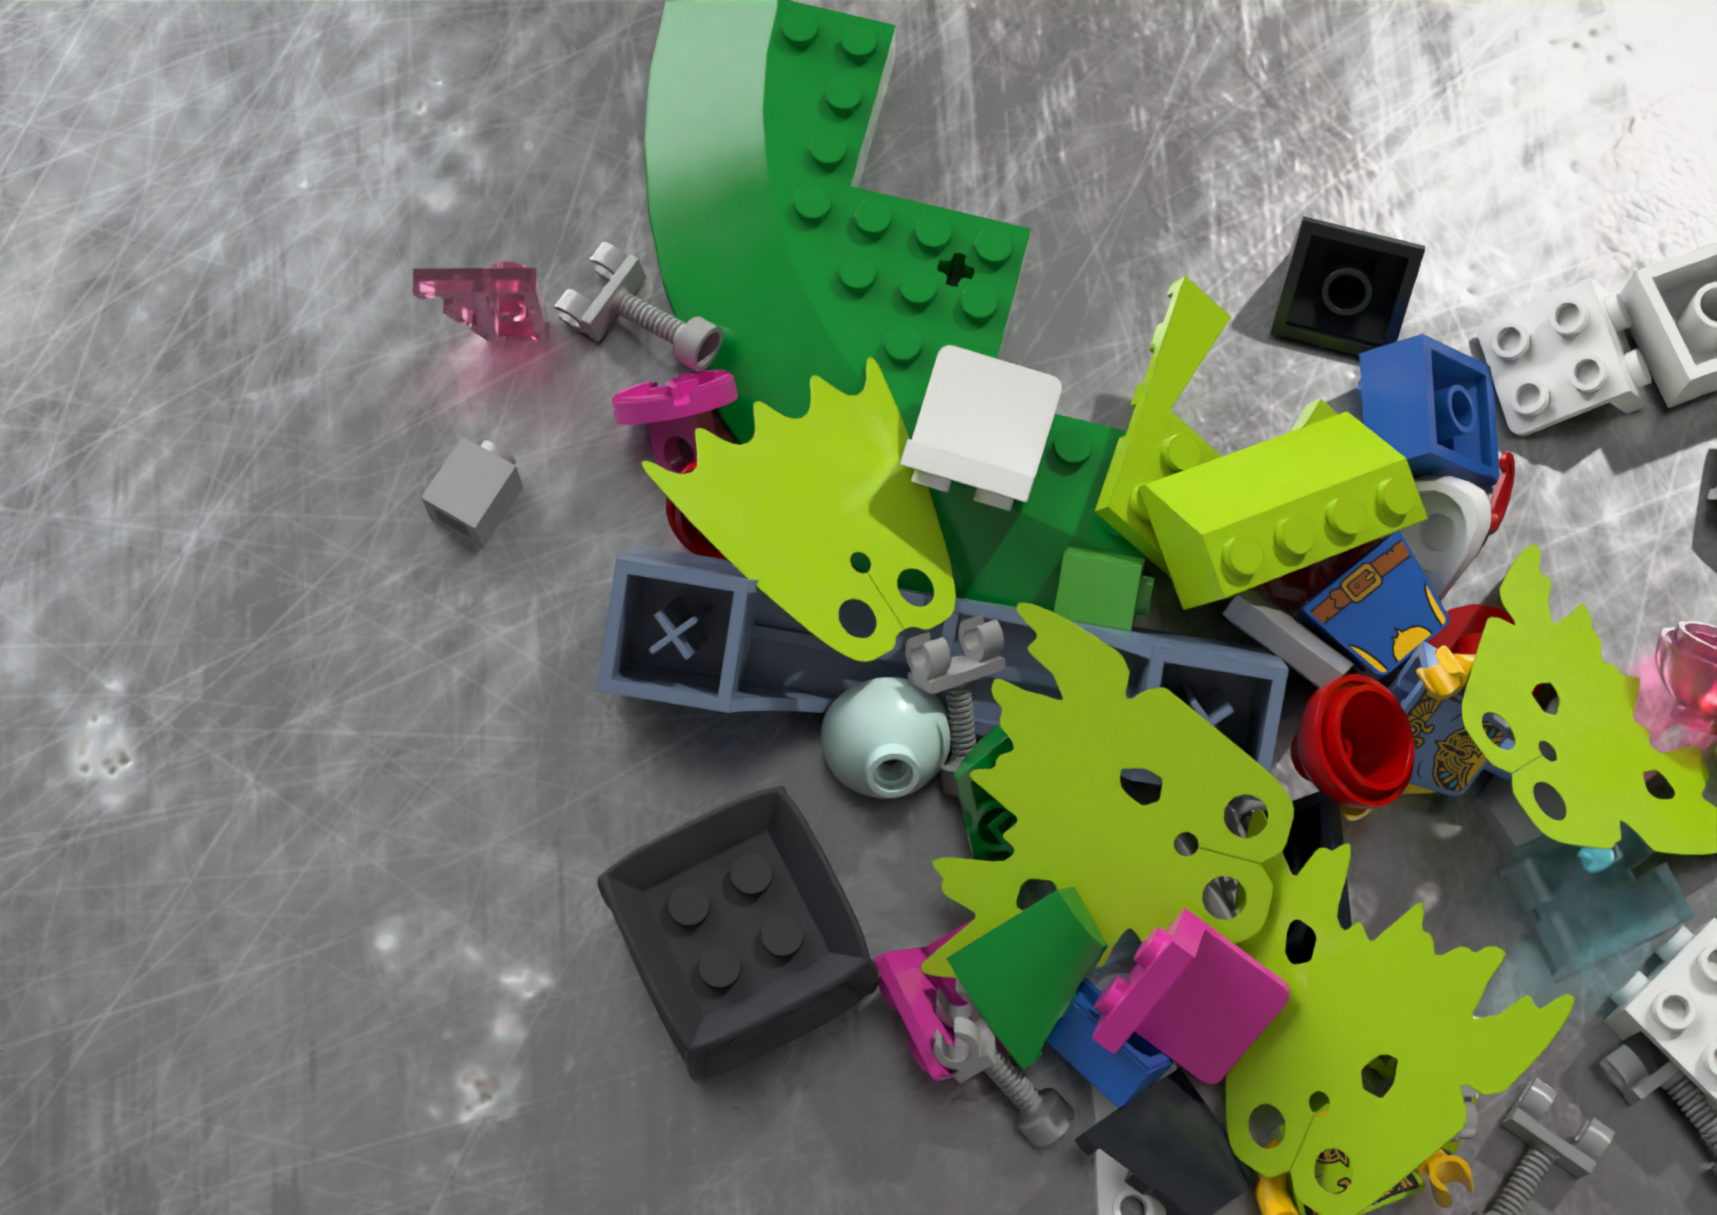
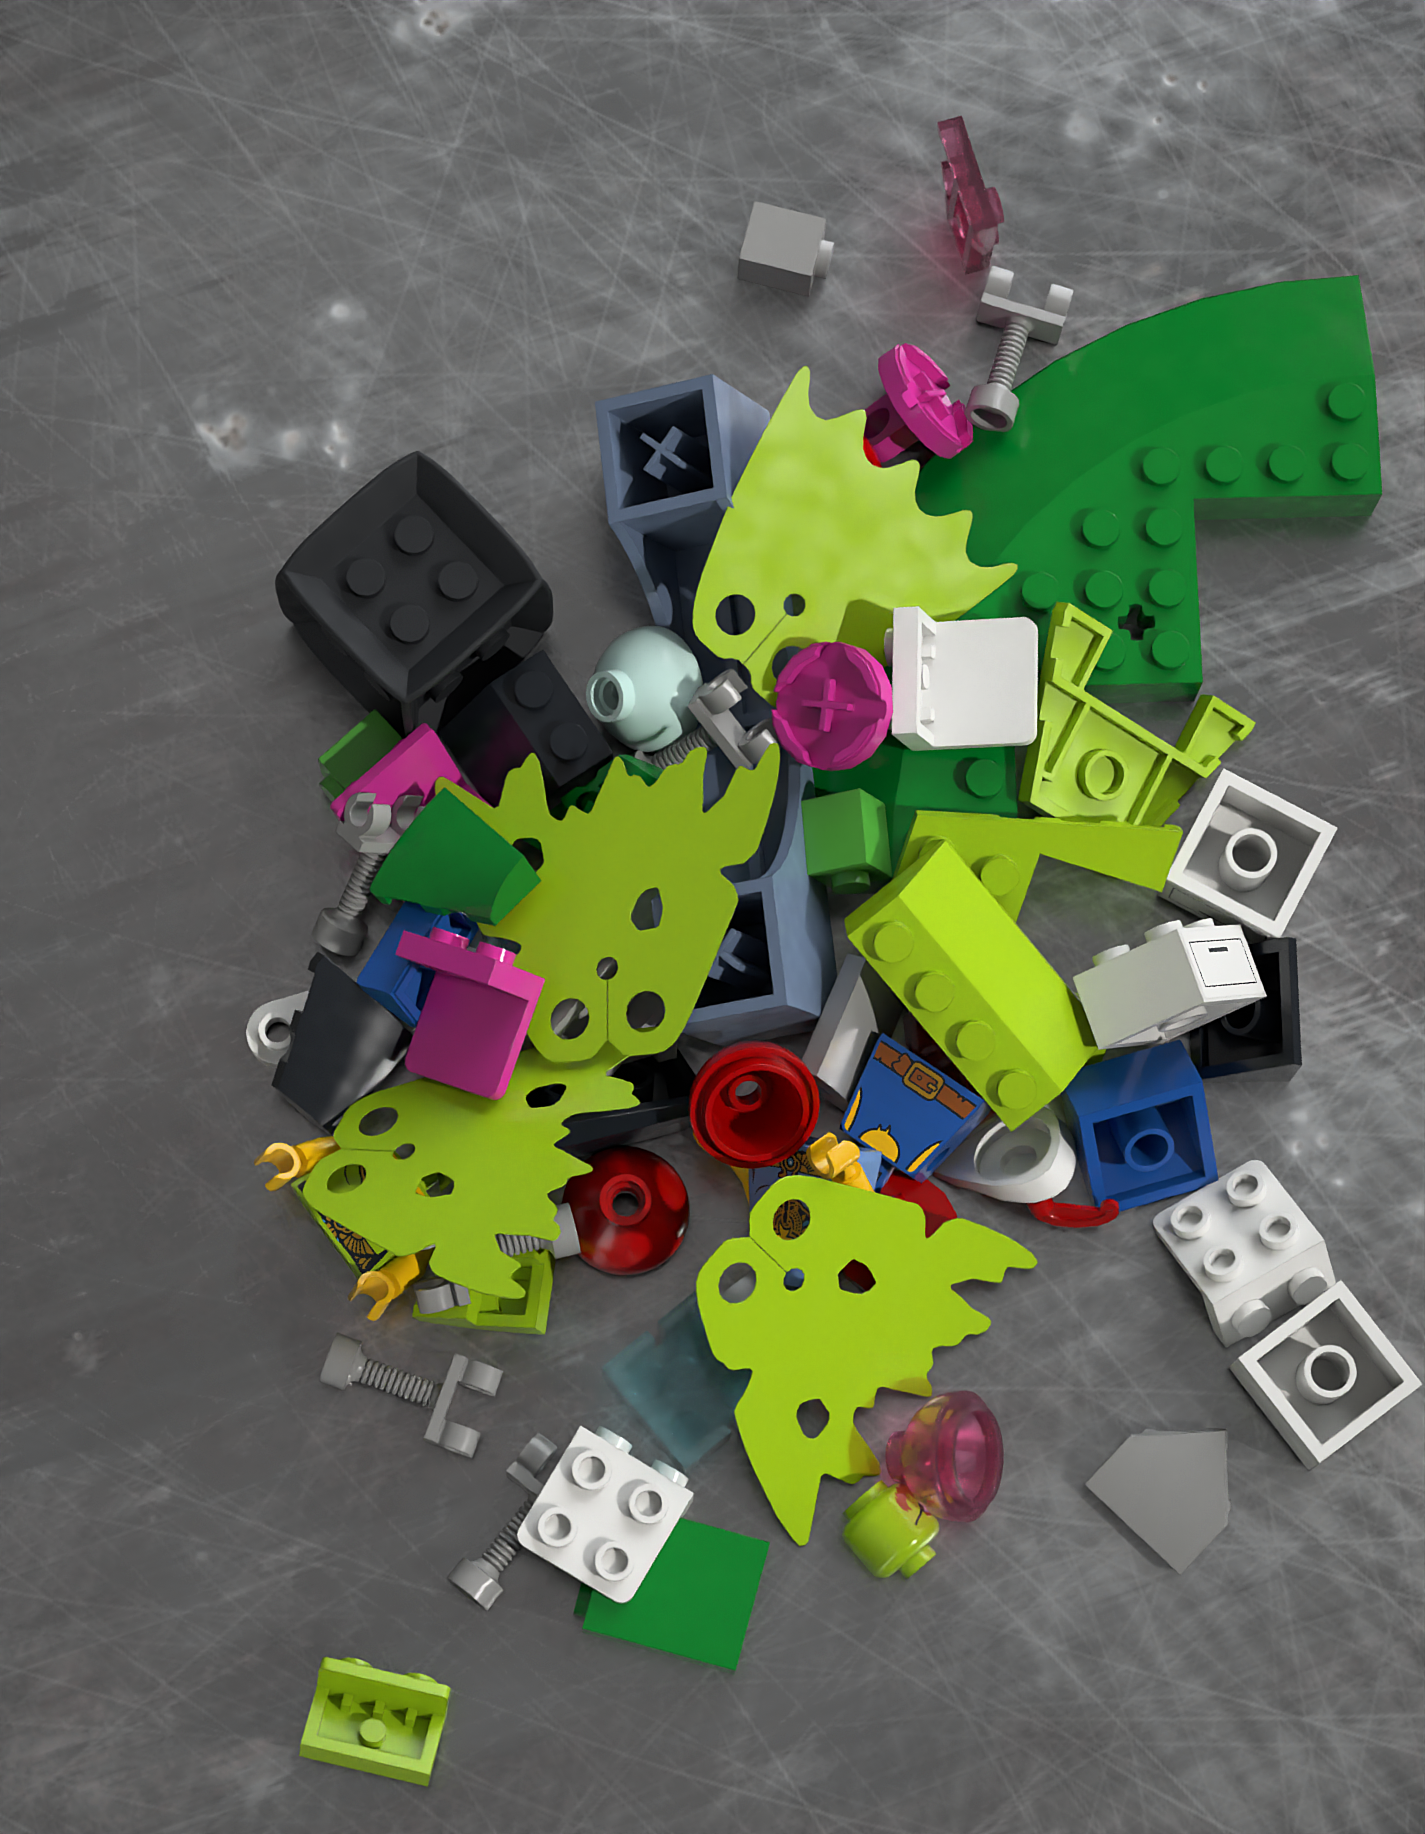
camera: 70 degrees right, 5 degrees up
none -> bright green brick [318,709,403,802]
none -> black slope [438,650,613,811]
none -> red piece [561,1146,690,1275]
none -> dark pink tile [771,642,893,771]
none -> lime wing [1018,602,1256,827]
none -> white brick [1073,918,1267,1050]
none -> white brick [1157,768,1337,944]

